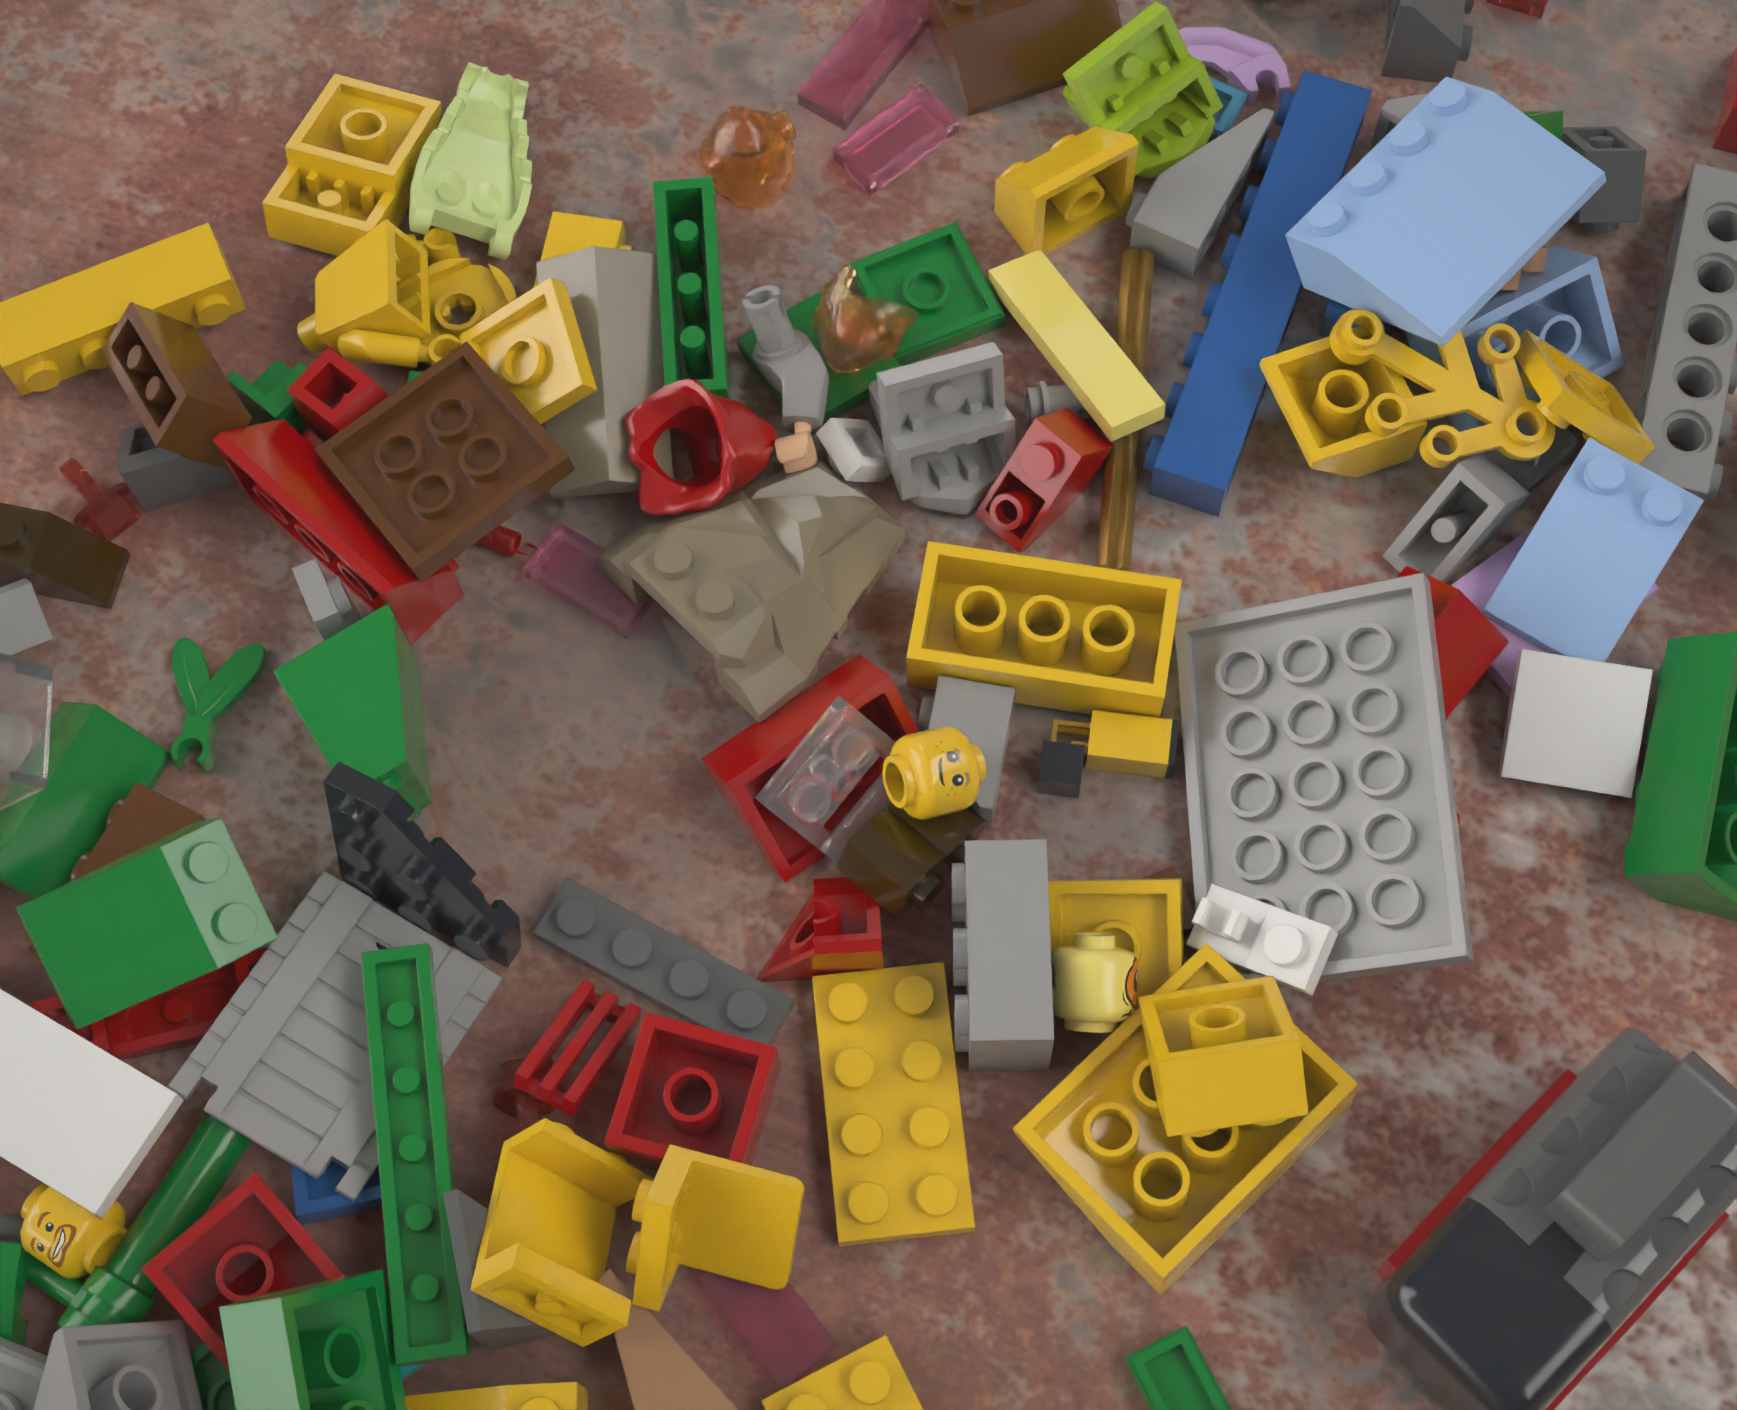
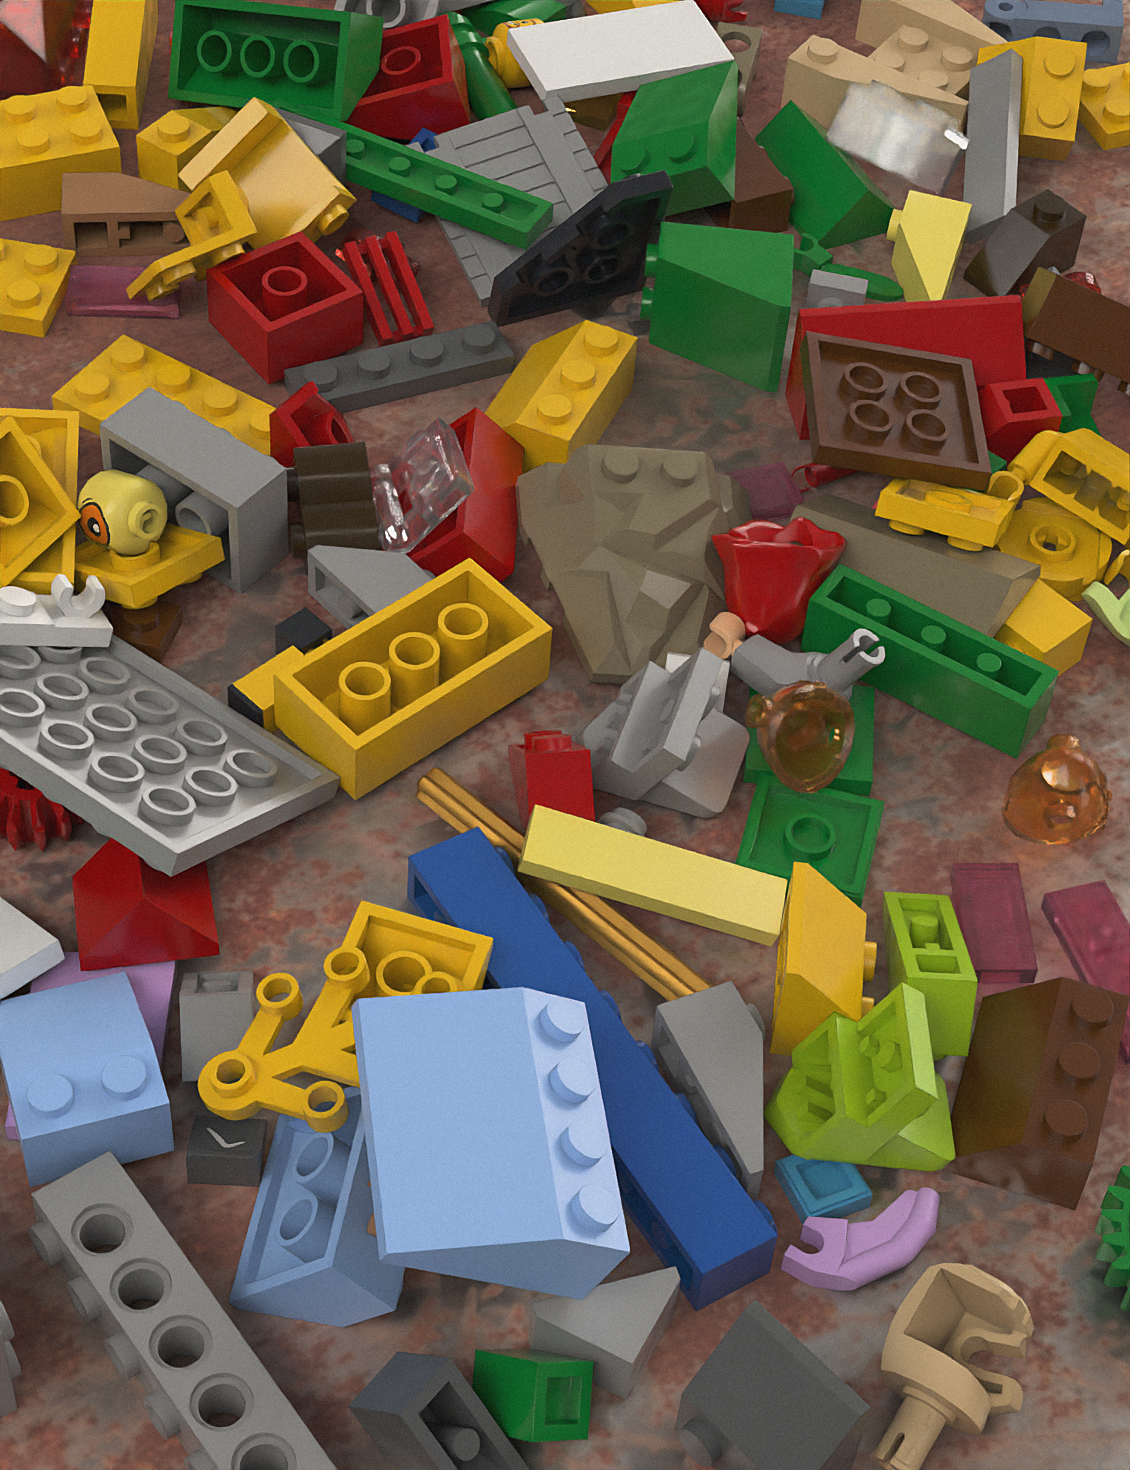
camera: 120 degrees right, 20 degrees down
yellow head [882,726,986,820] -> none
yellow plate [1515,329,1655,464] -> none
none -> yellow slope [484,320,638,474]
none -> lime slope [882,891,978,1061]
none -> light yellow slope [886,190,972,302]

